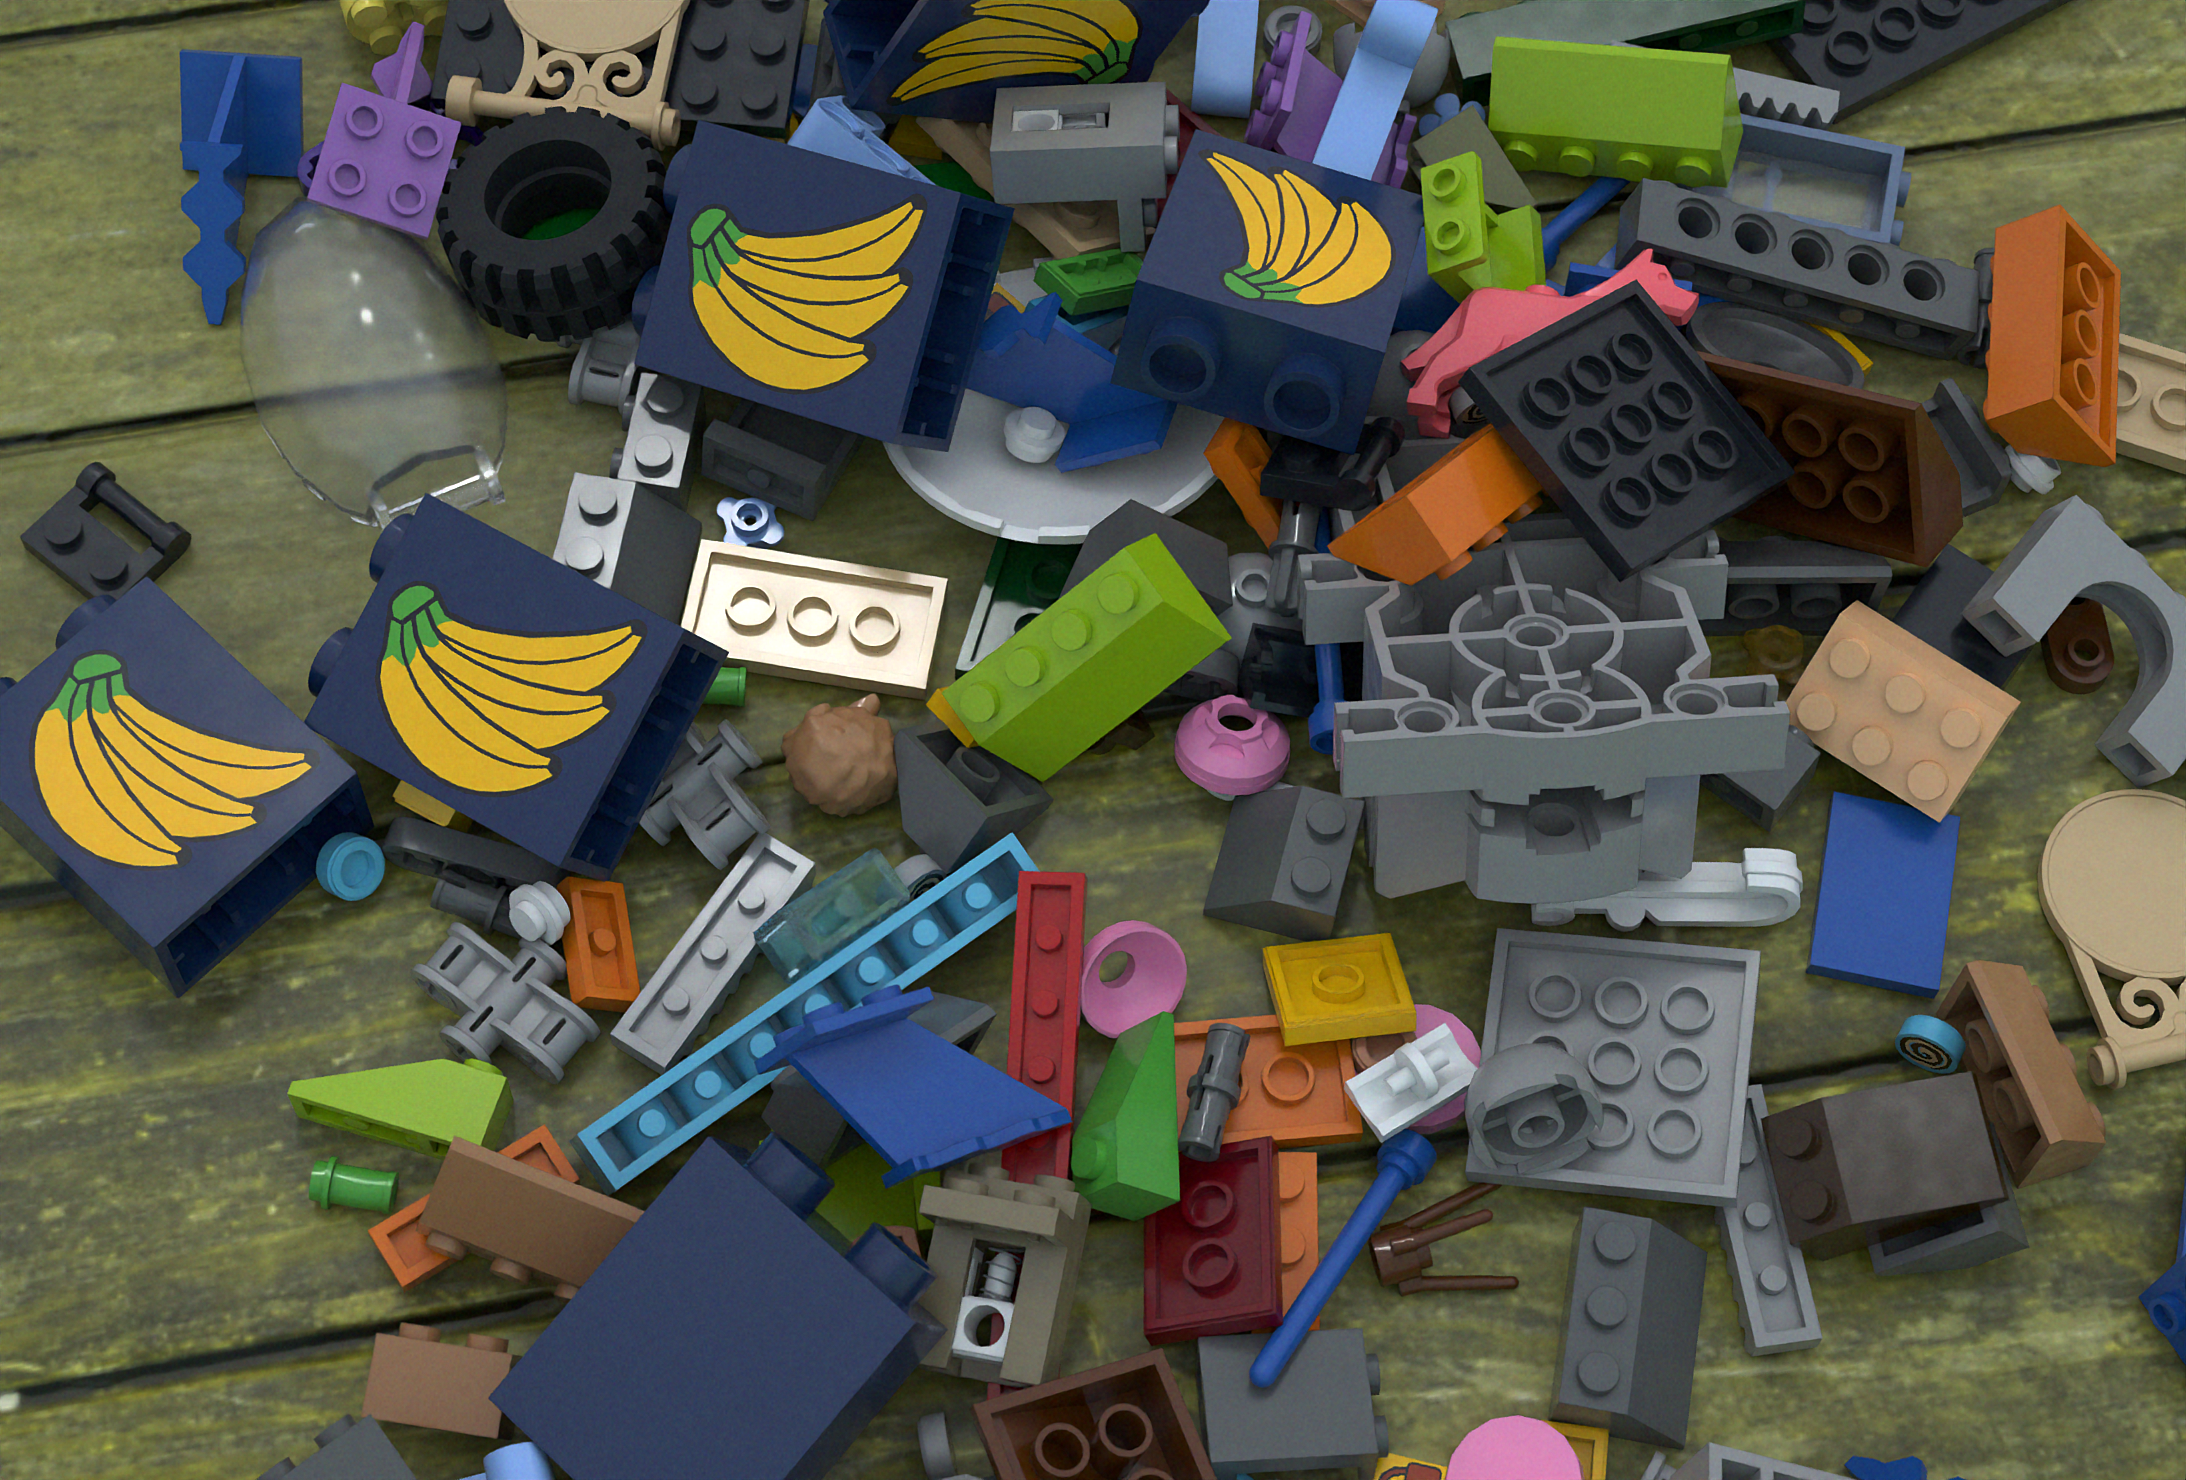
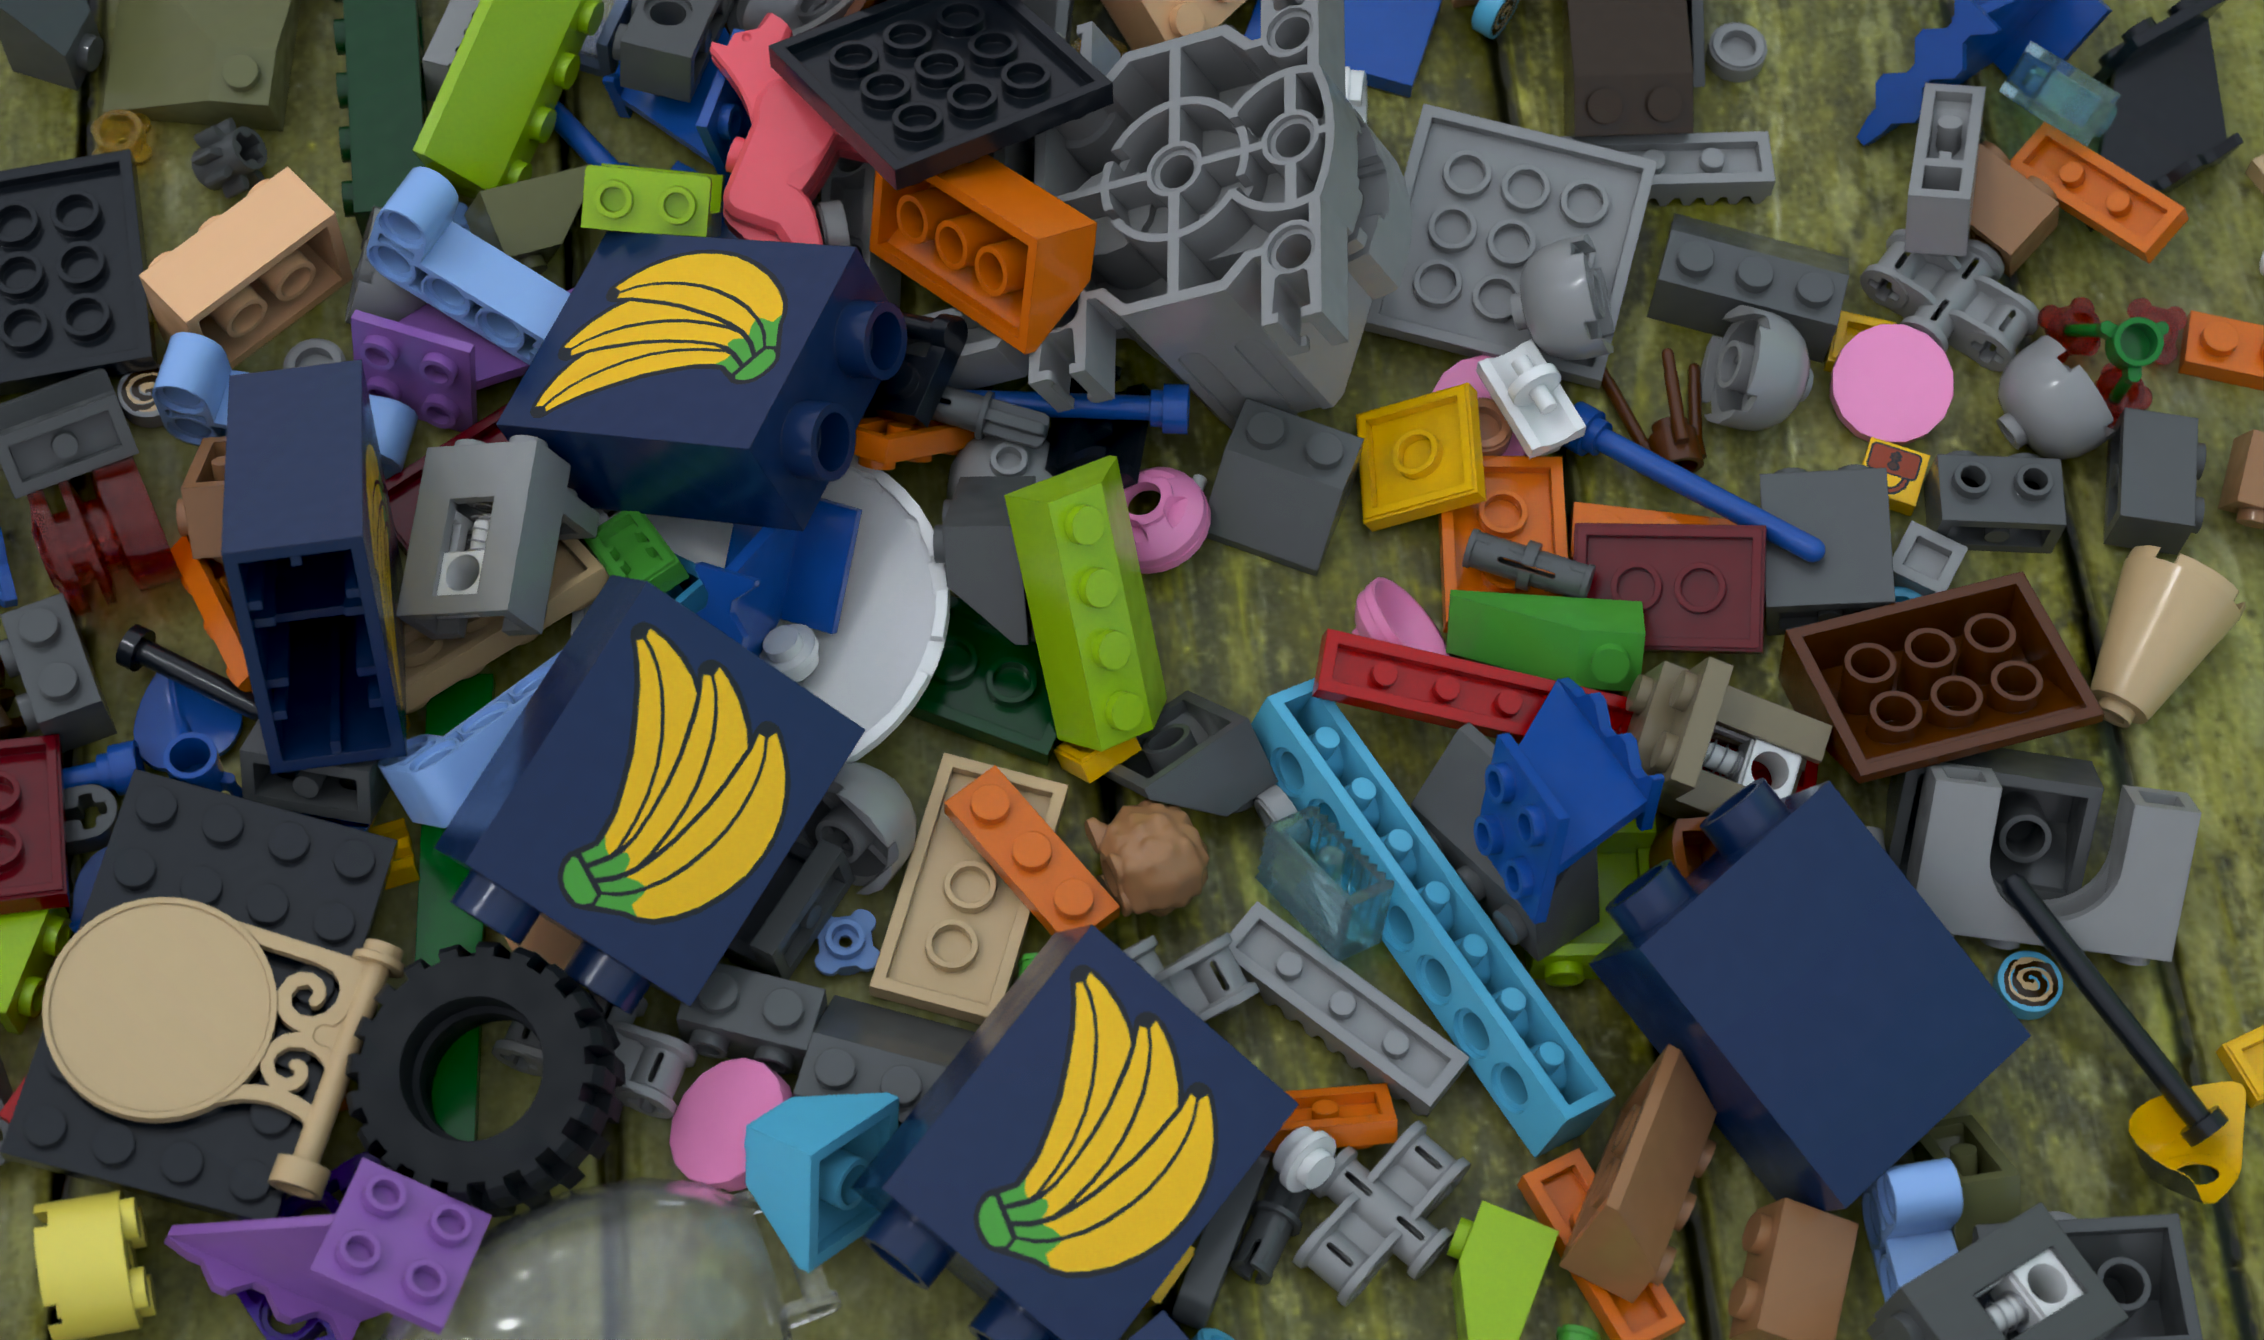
camera: 85 degrees left, 0 degrees up
none -> bright pink tile [669,1058,793,1192]
none -> medium azure slope [744,1092,899,1273]
none -> light grey cylinder [796,762,917,895]
none -> orange plate [944,765,1120,936]
none -> light grey cylinder [1700,305,1814,431]
none -> light grey tile [1706,22,1767,82]

